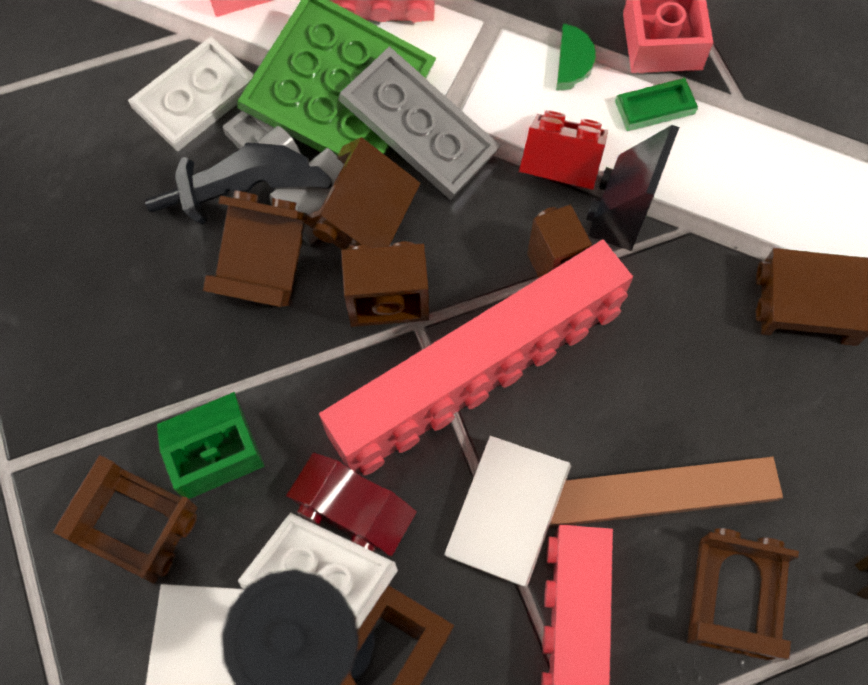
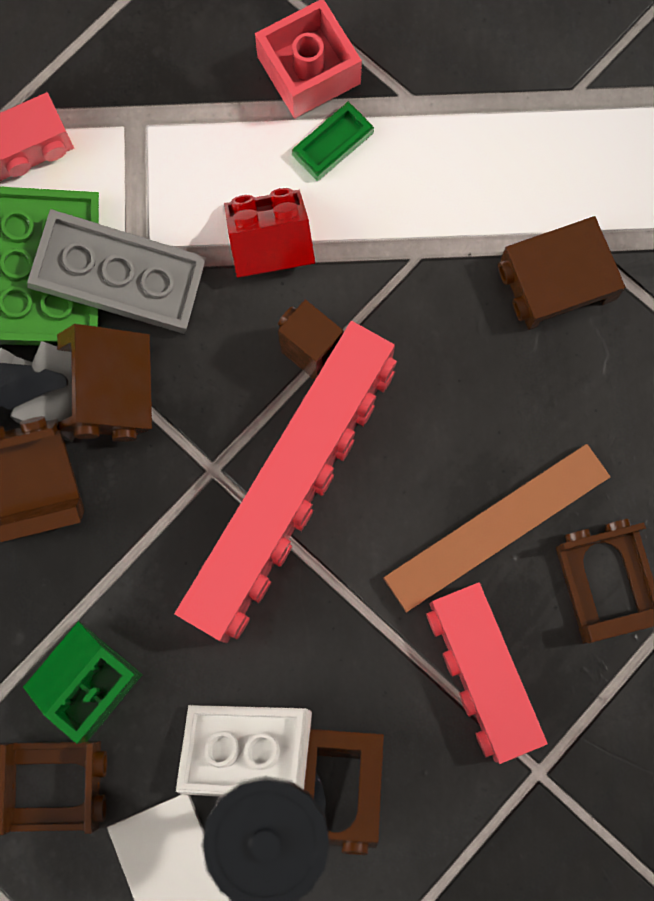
camera: 25 degrees left, 10 degrees up
dark red brick [286,452,417,557] -> none
reddish brown brick [341,241,429,327] -> none
white tile [444,436,571,588] -> none
green tile [556,24,596,90] -> none
black slope [586,125,680,251] -> none

